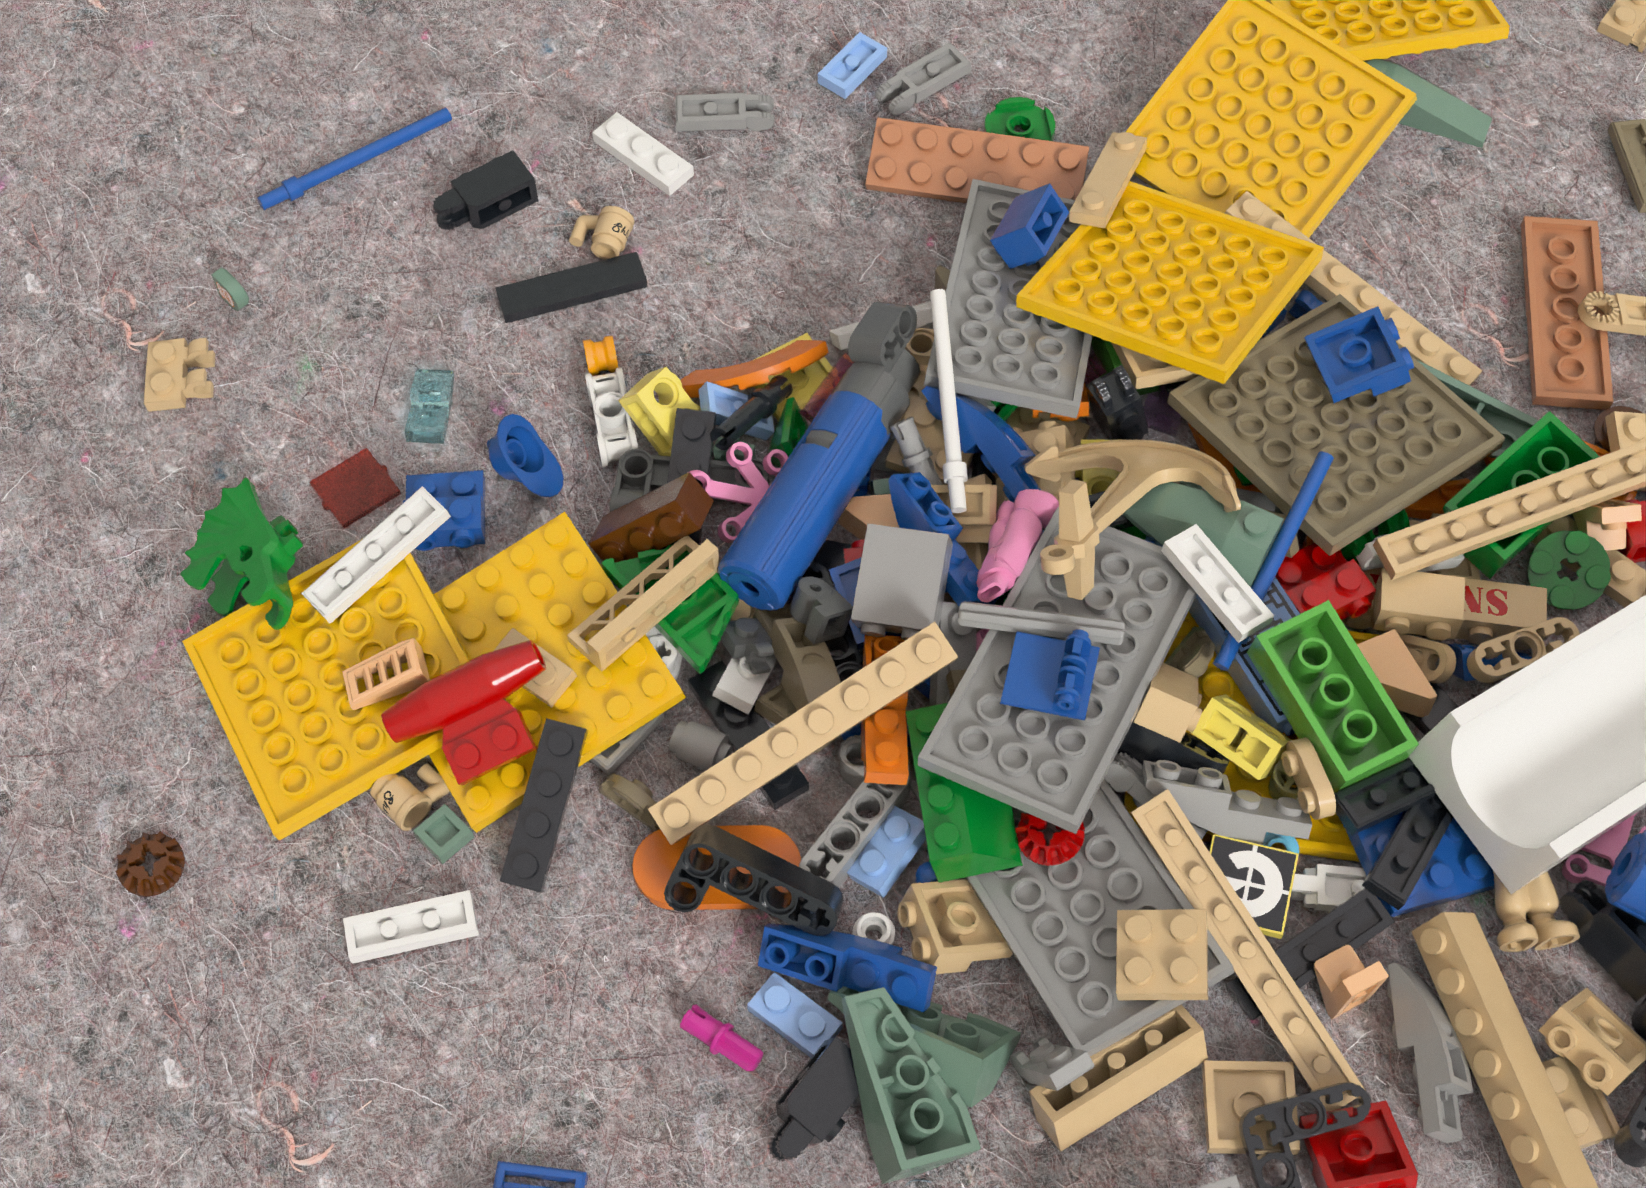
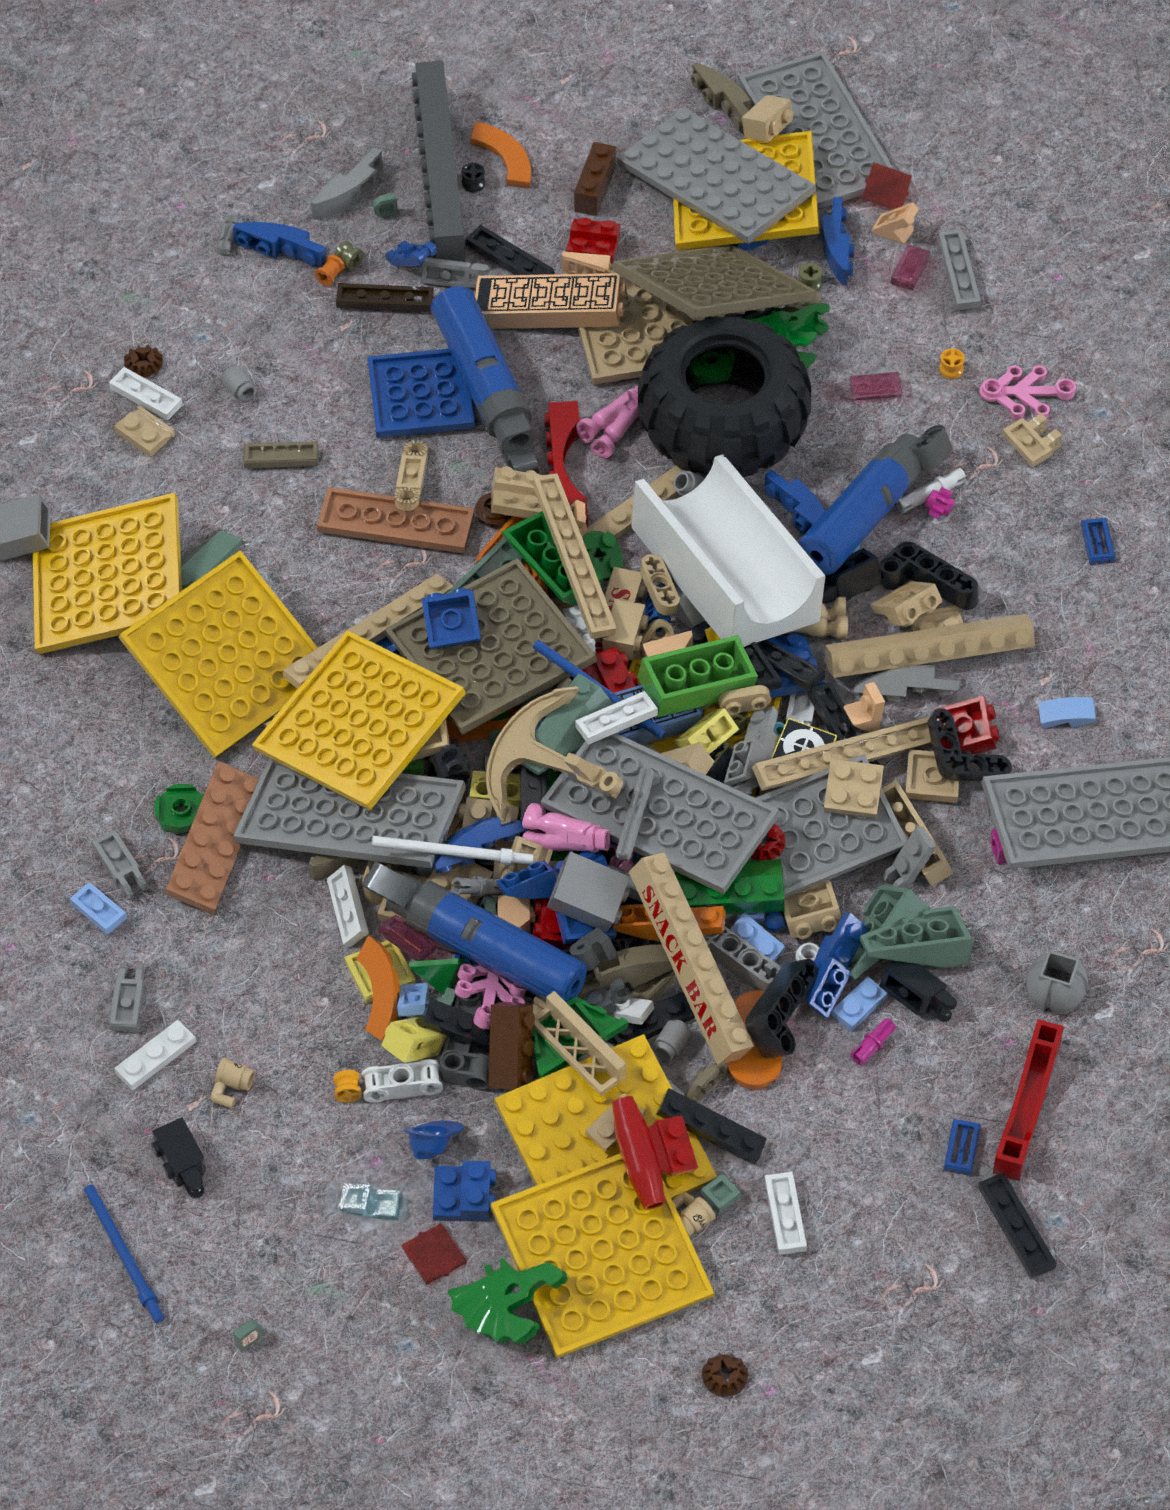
camera: 85 degrees left, 5 degrees down
tan plate [144,338,215,412] -> none
white tile [301,486,451,624] -> none
light nougat slope [342,638,430,710] -> none
black tile [496,252,647,323] -> none
black pin [710,375,793,450] -> none
blue brick [990,183,1069,269] -> none
blue hinge [1000,629,1100,720] -> none
tan plate [1069,132,1147,228] -> none

